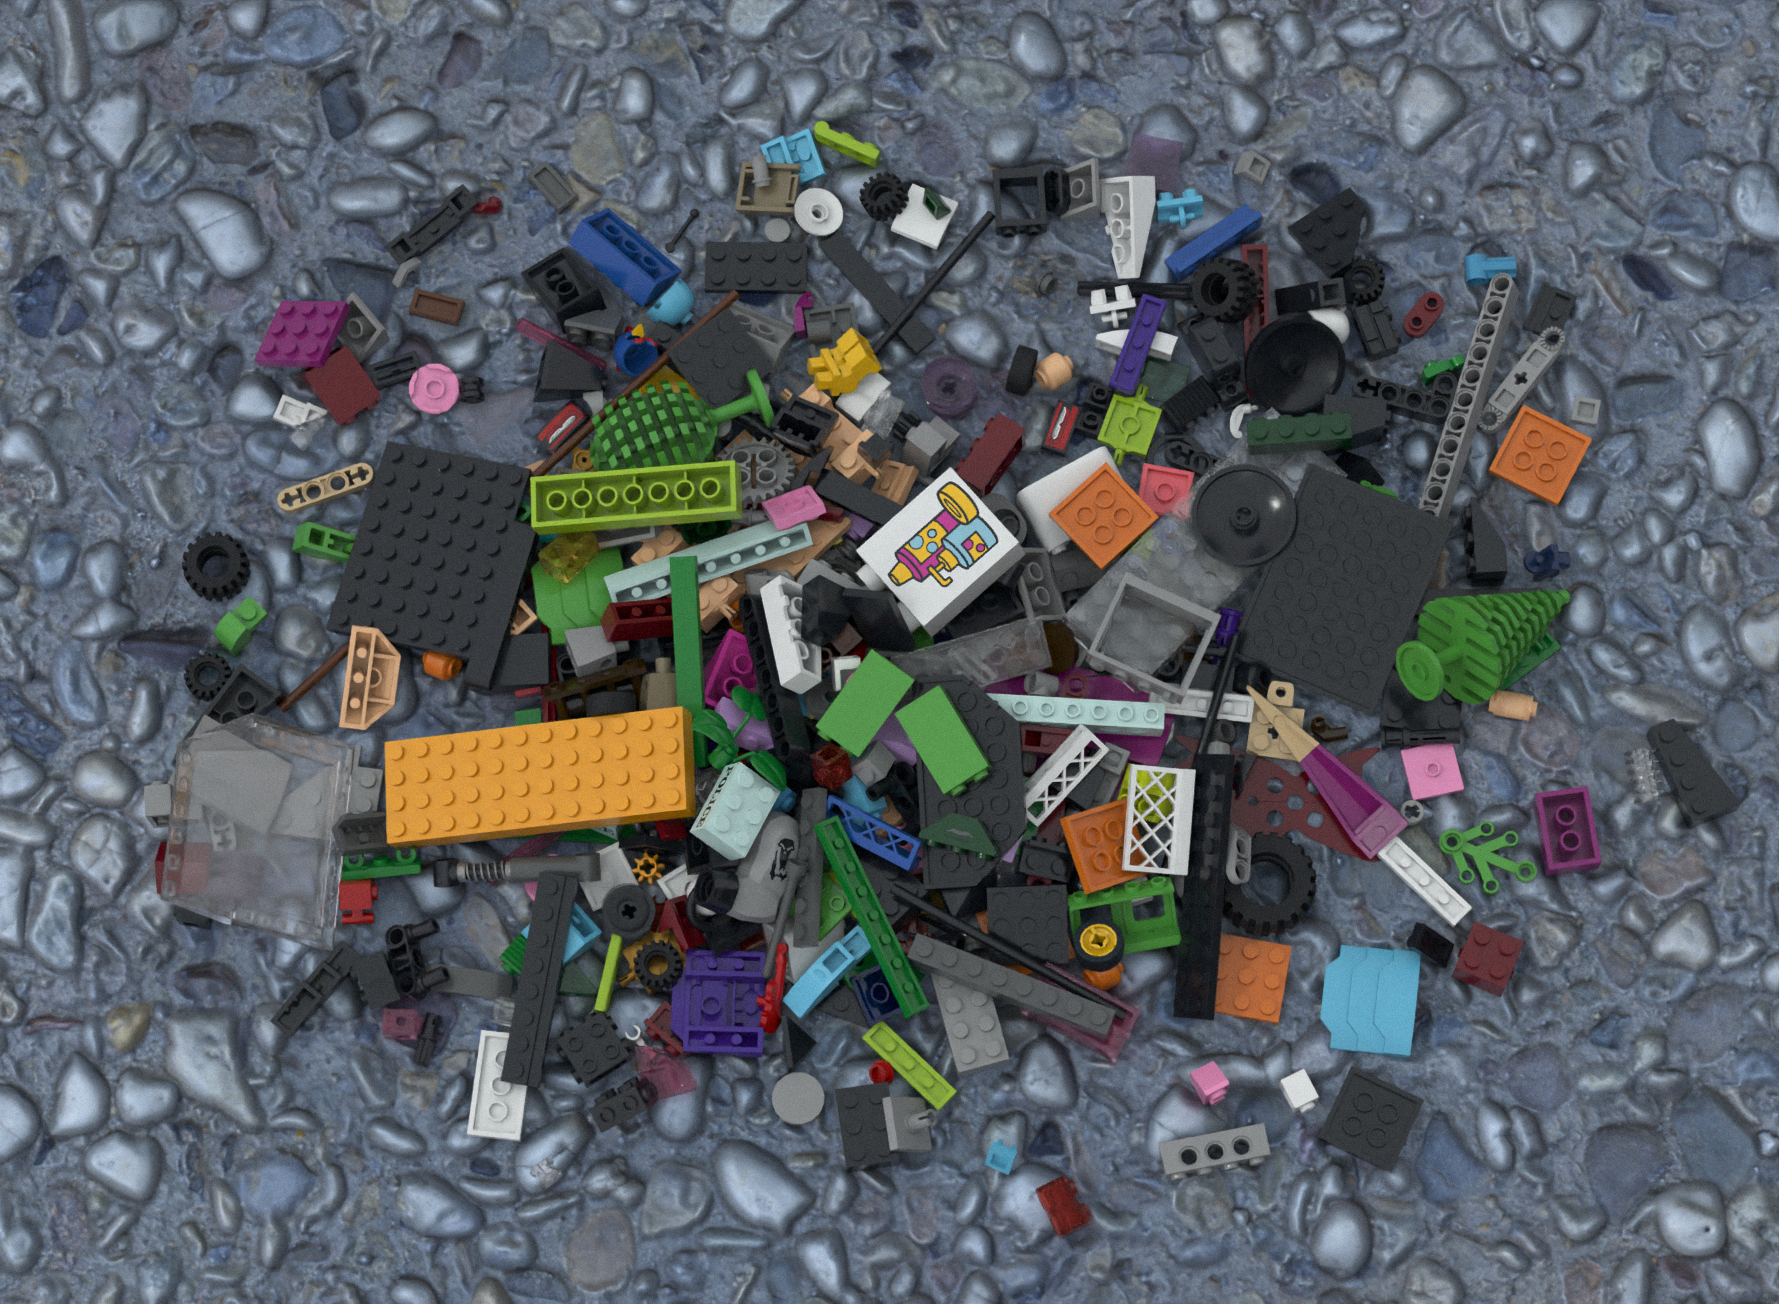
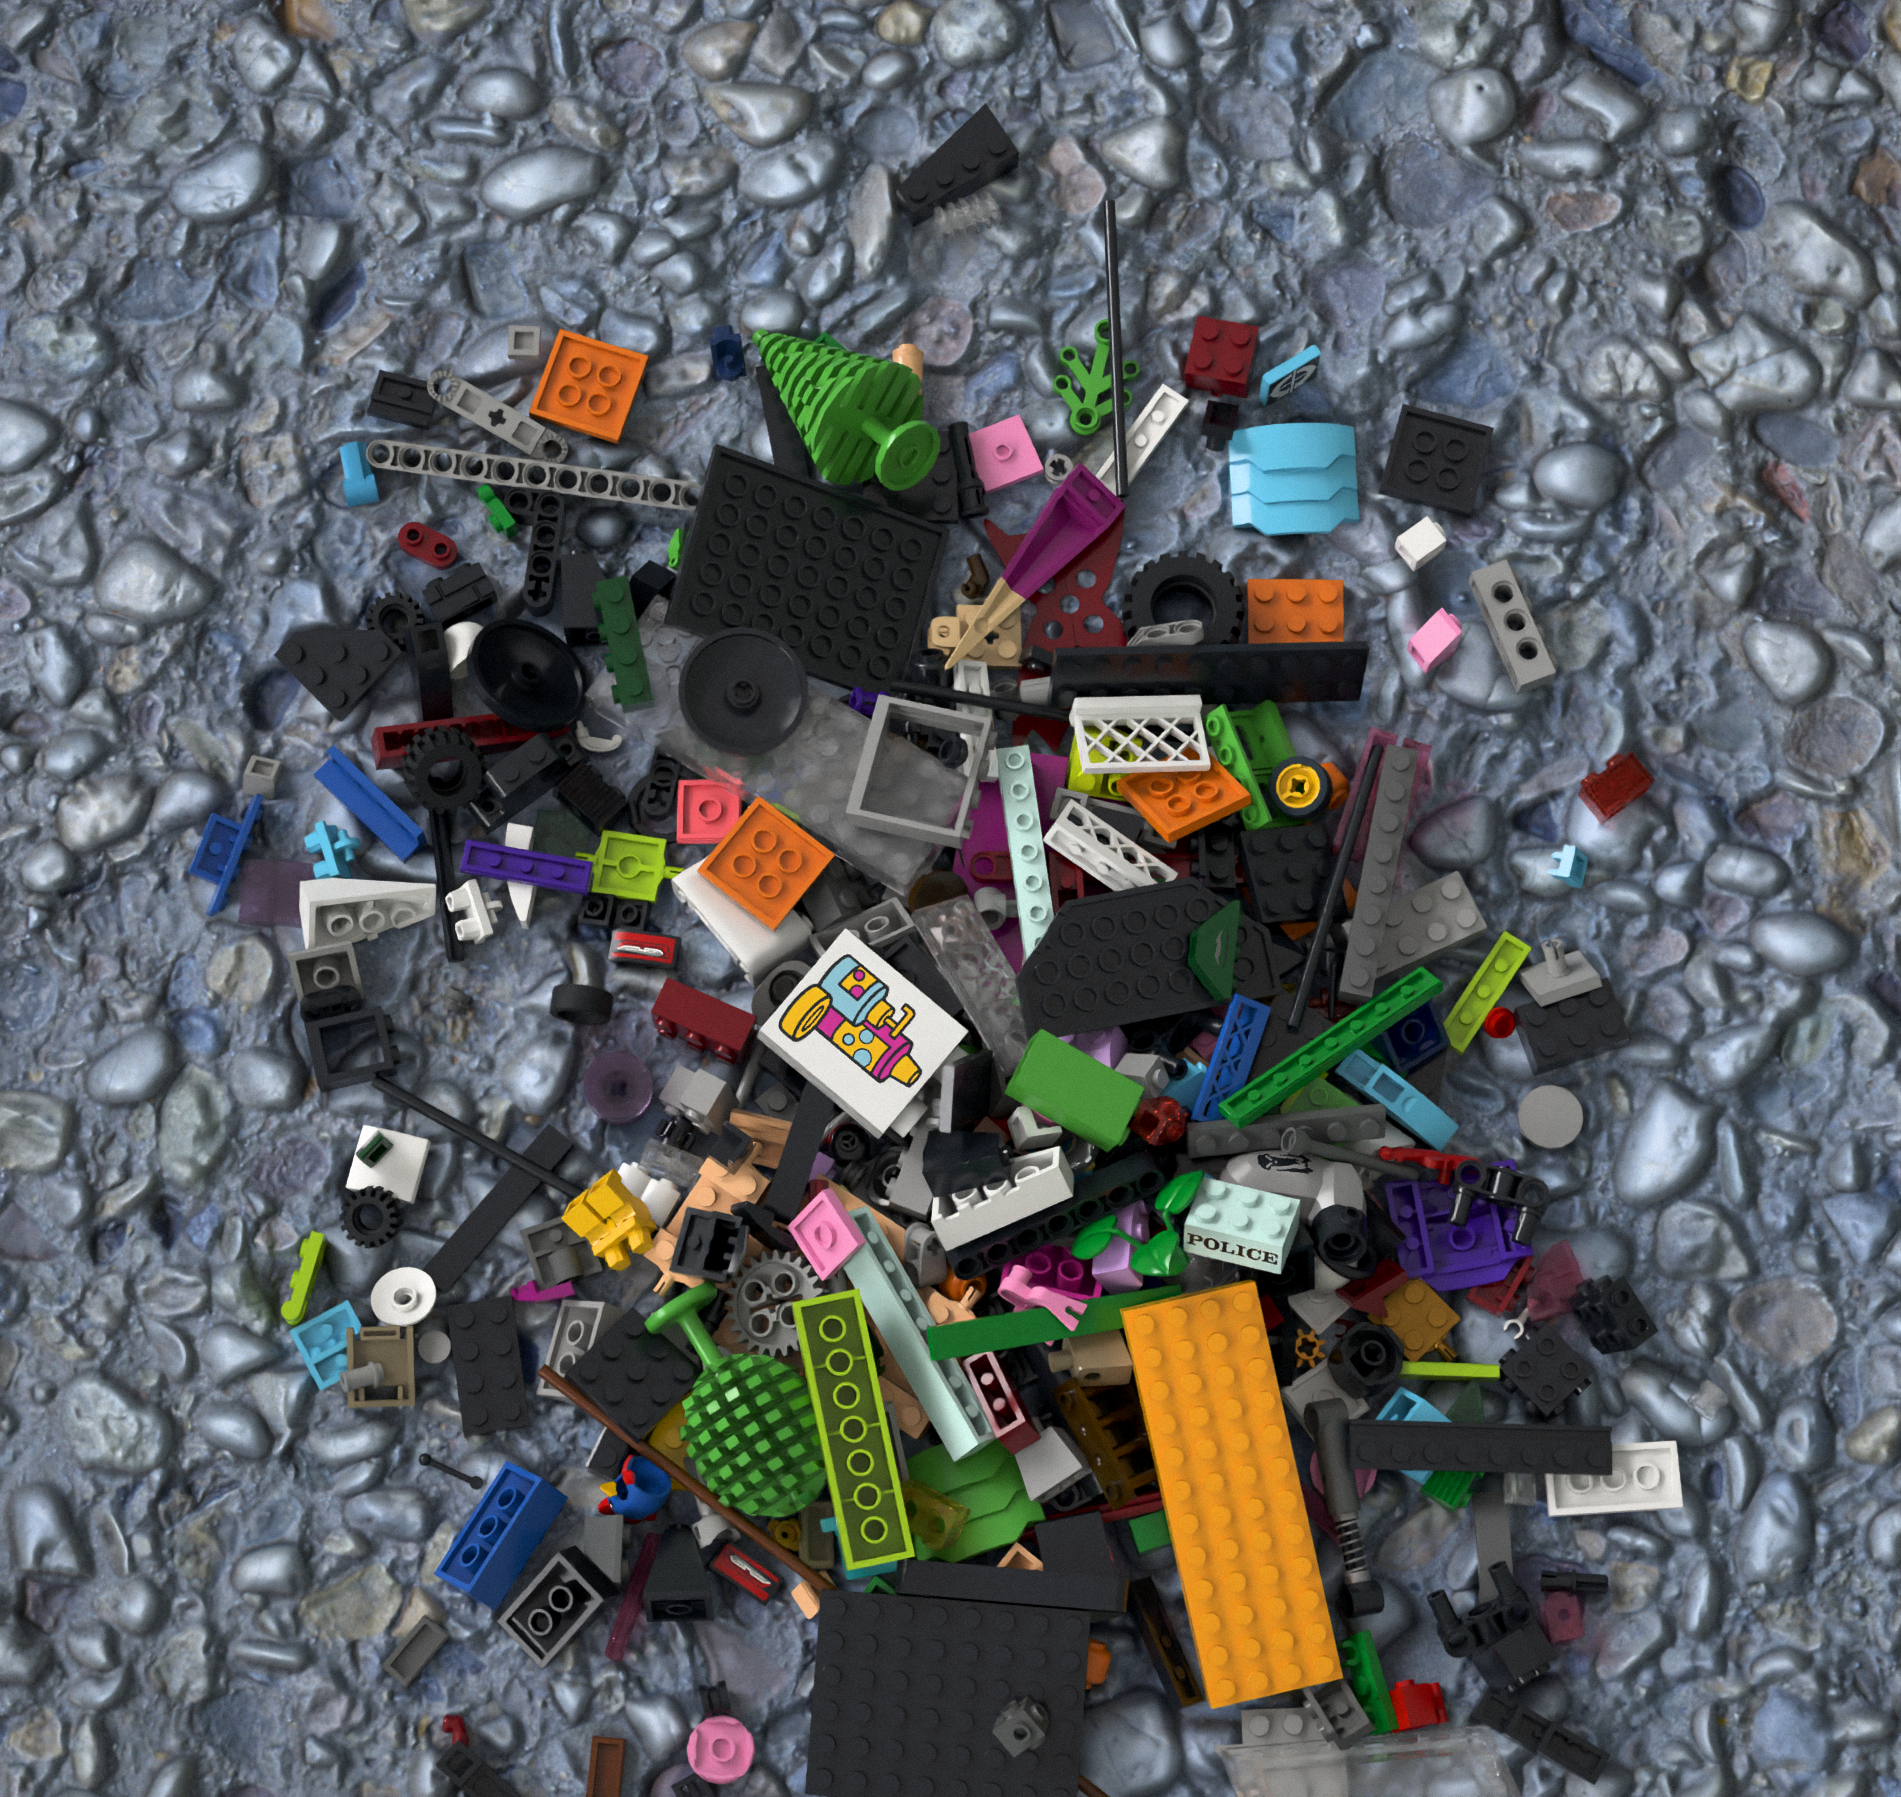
camera: 105 degrees left, 0 degrees up
light nougat wedge [339,625,401,730] -> none
black tyre [586,692,636,718] -> none
black tyre [633,940,683,991] -> none
medium azure cylinder [645,277,694,327] -> none
black slope [781,1015,817,1072] -> none
bright green brick [894,685,993,797] -> none
light nougat head [1034,352,1074,390] -> none
black slope [1462,498,1508,587] -> none
magenta brick [1532,786,1602,877] -> none
none -> blue bracket [187,793,265,917]
none -> black plate [938,737,968,769]
none -> dark grey brick [992,1696,1050,1758]
none -> bright pink piece [998,1265,1087,1346]
none -> black piece [1103,200,1129,498]
none -> black plate [1128,1576,1204,1712]
none -> tile [1259,345,1321,408]
none -> black piece [1447,1159,1550,1247]

